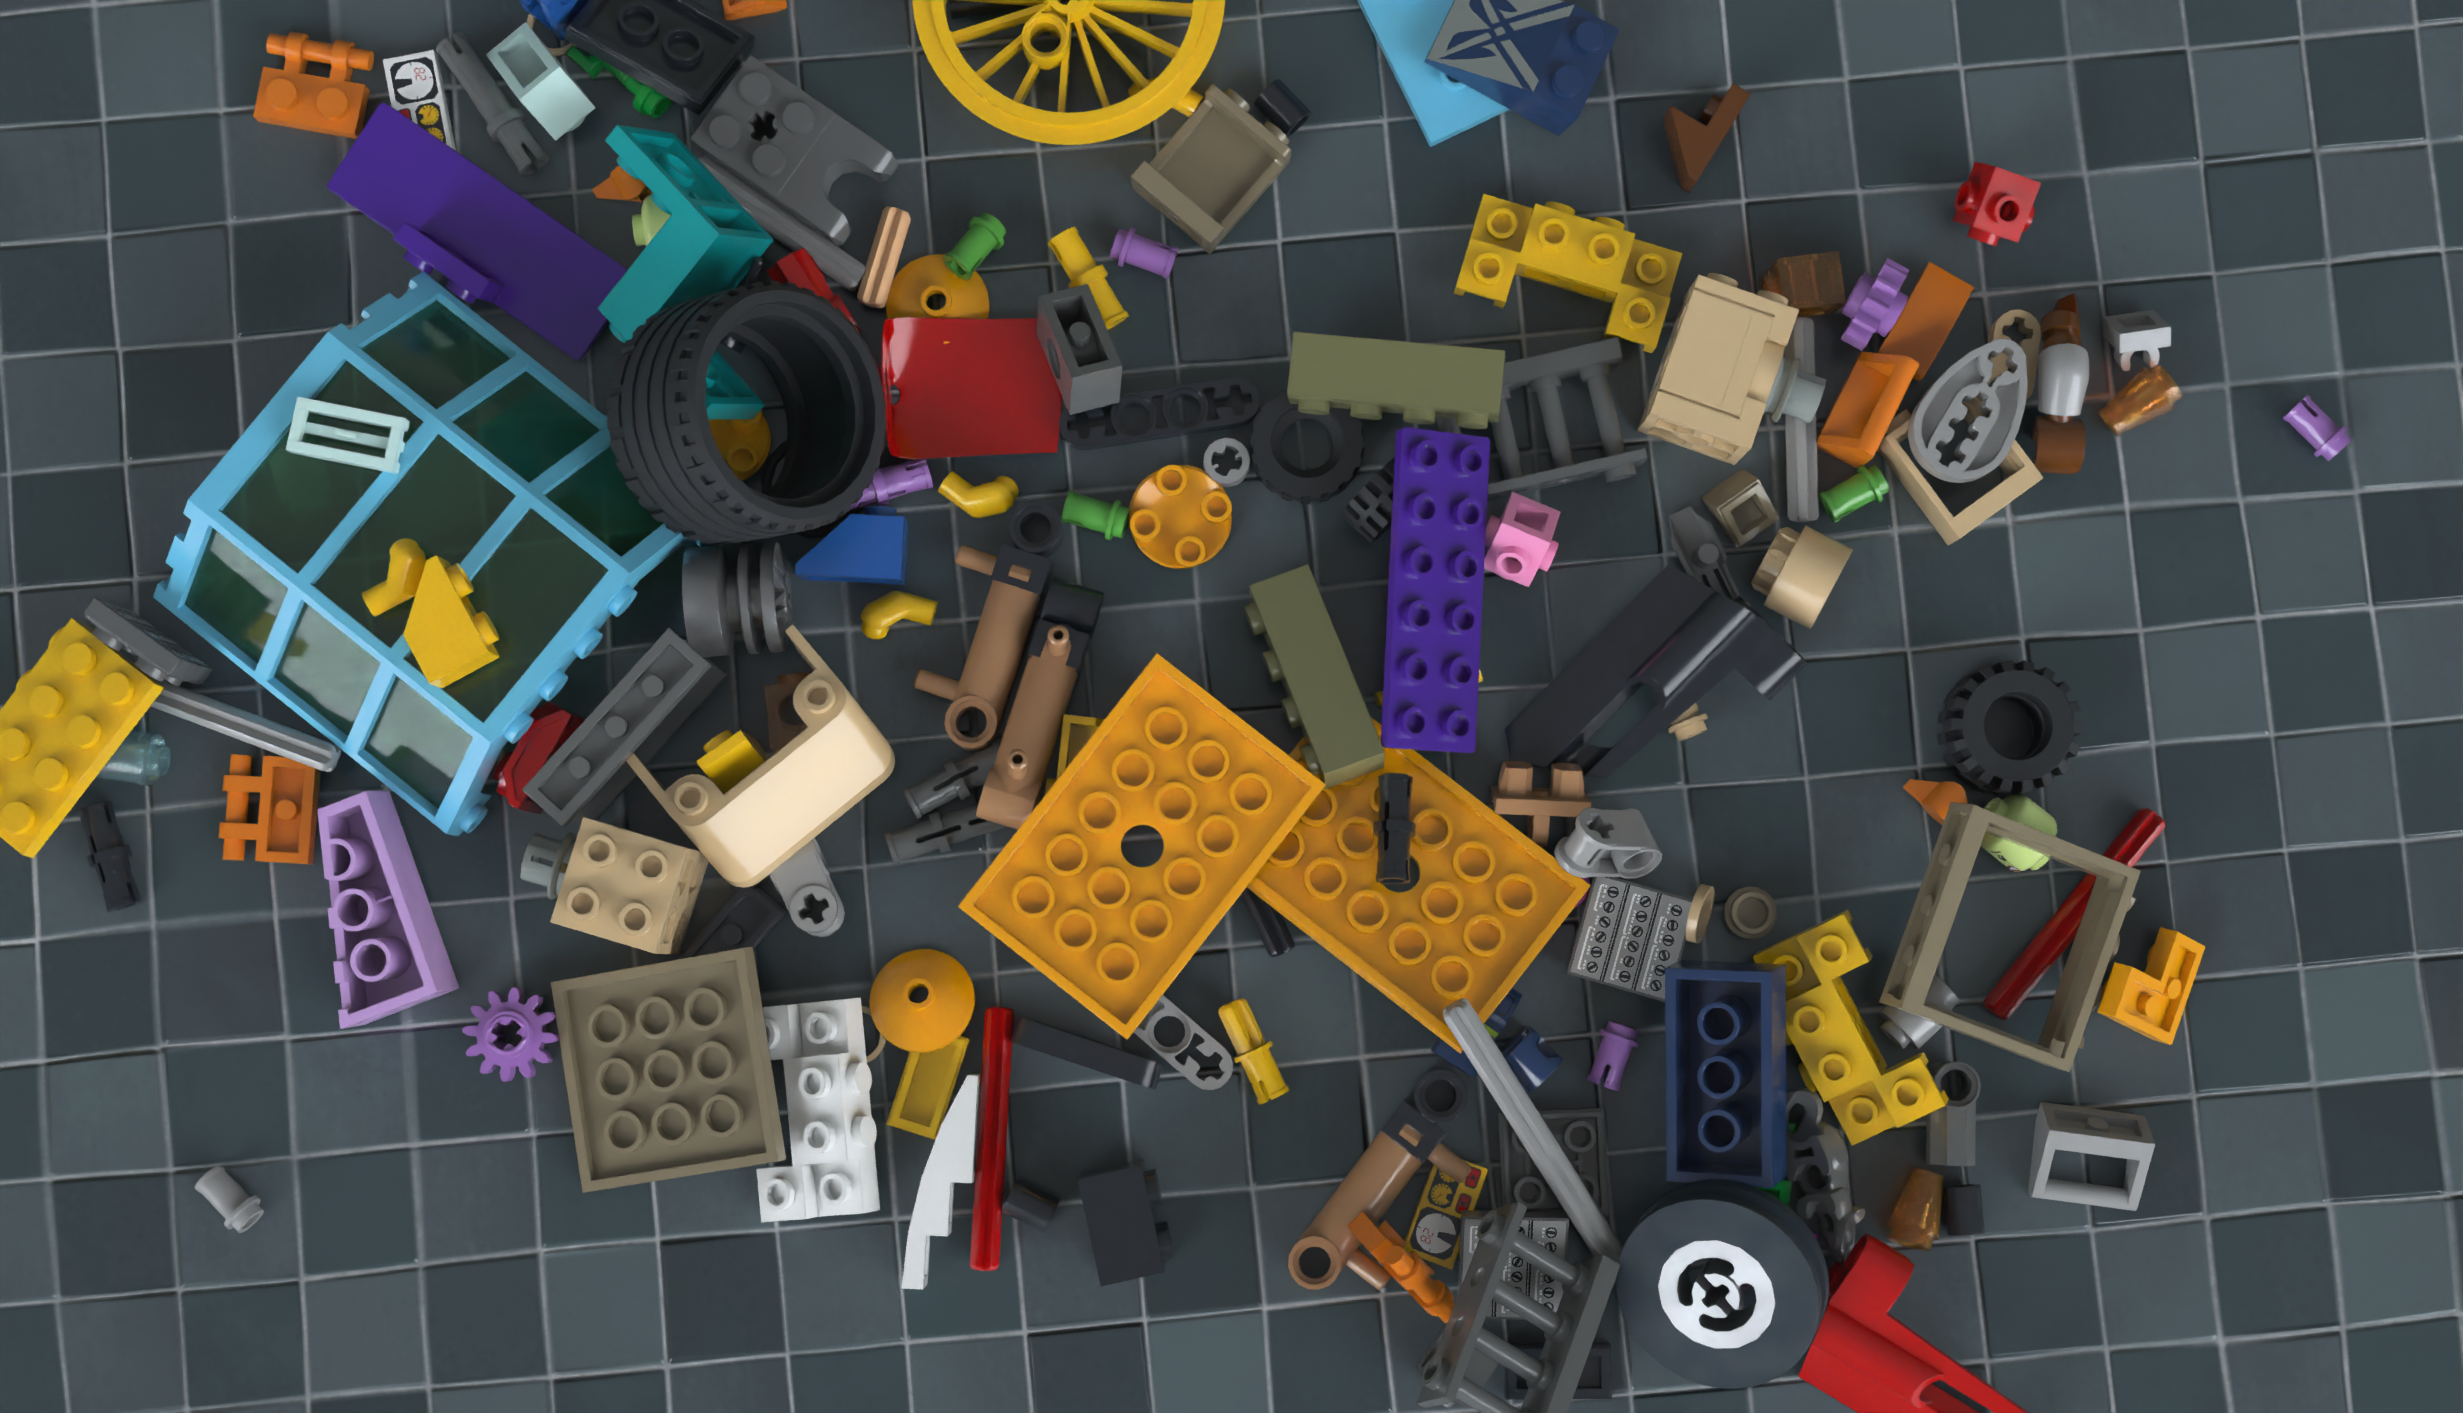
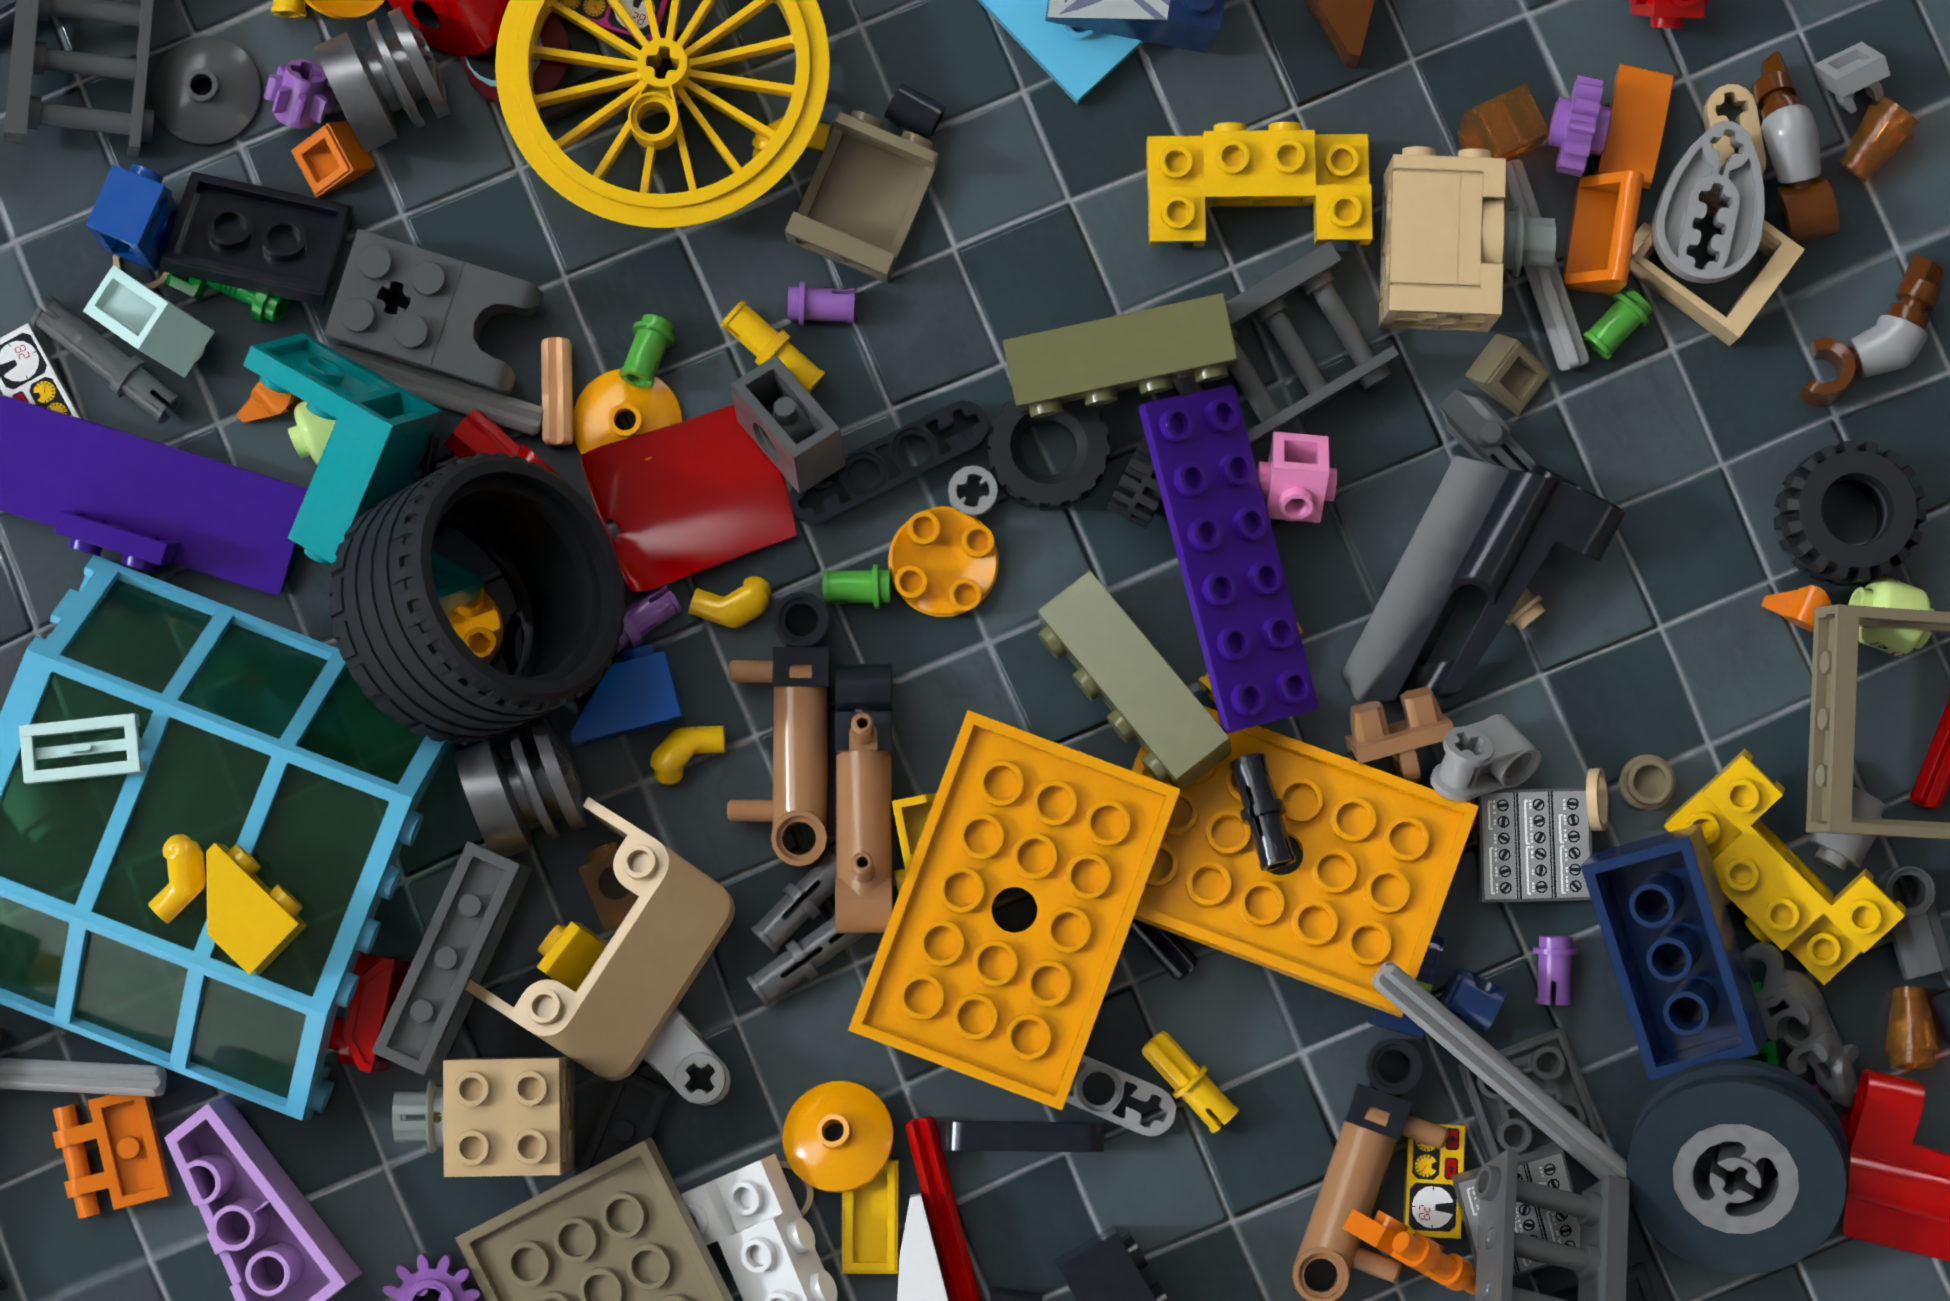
camera: 15 degrees left, 0 degrees up
tan piece [1751,526,1853,630] -> none
none -> piece [1799,253,1944,407]

